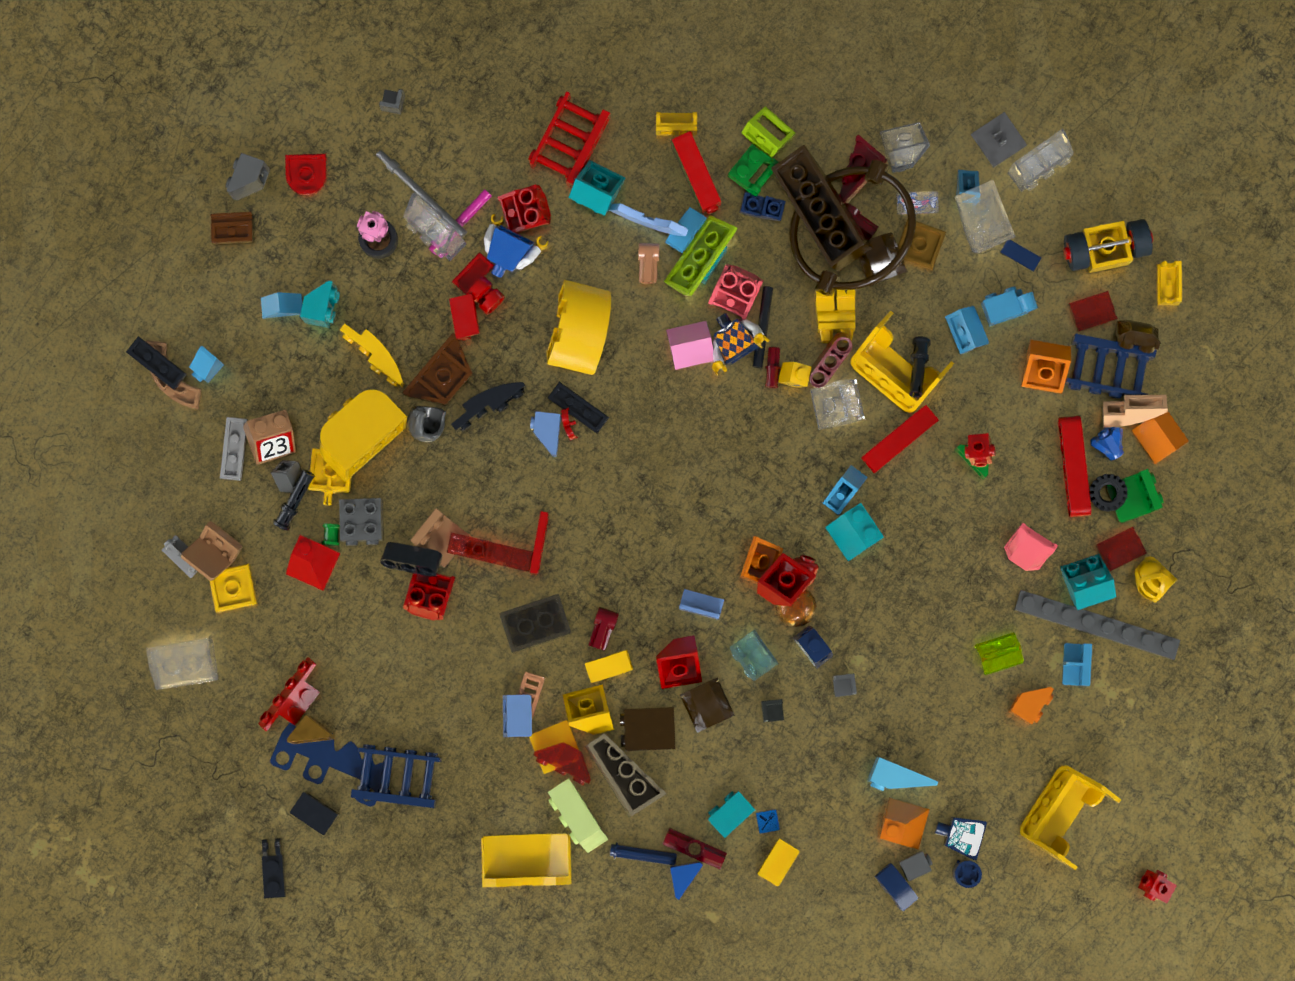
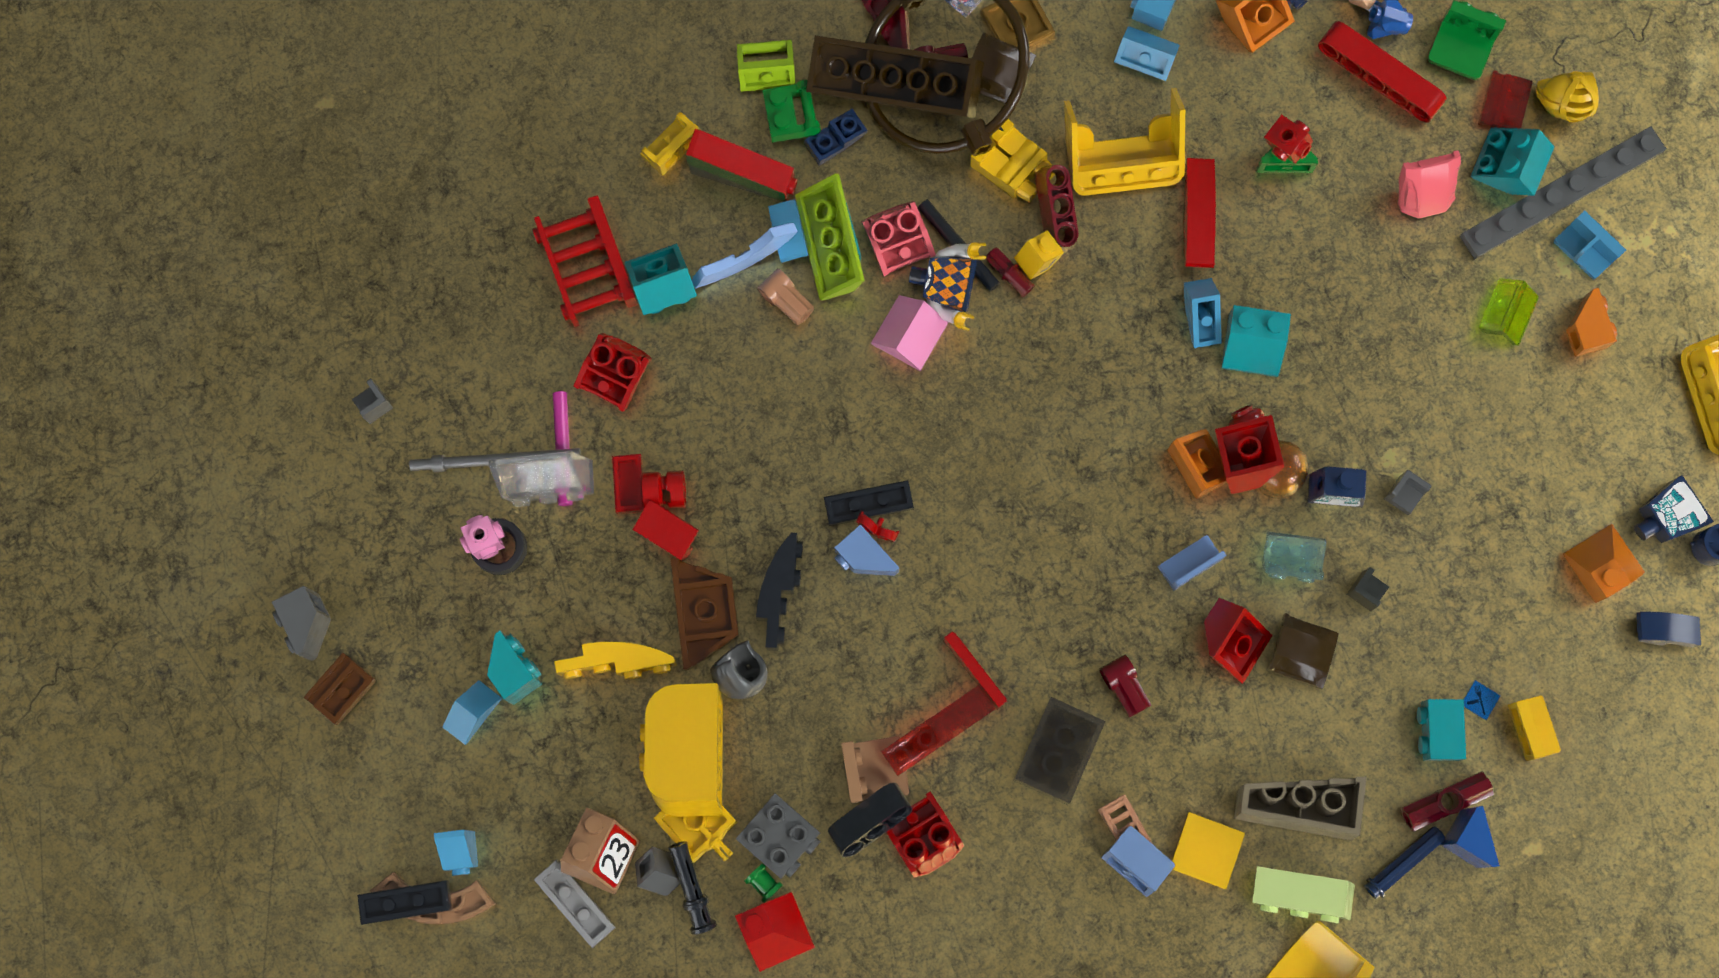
camera: 50 degrees left, 5 degrees down
red tile [285,153,327,196] -> none
blue torso [484,214,548,278] -> none
clear red slope [533,742,591,786] -> none
yellow panel [546,280,611,375] -> none
yellow slope [563,684,614,735] -> none
yellow slope [585,649,633,683] -> none
dark brown brick [620,707,675,751] -> none
clear slope [810,379,865,430] -> none
medium azure slope [867,757,938,791] -> none
dark grey brick [898,851,933,881] -> none
black pin [909,336,931,398] -> none
black tyre [1090,474,1128,512] -> none

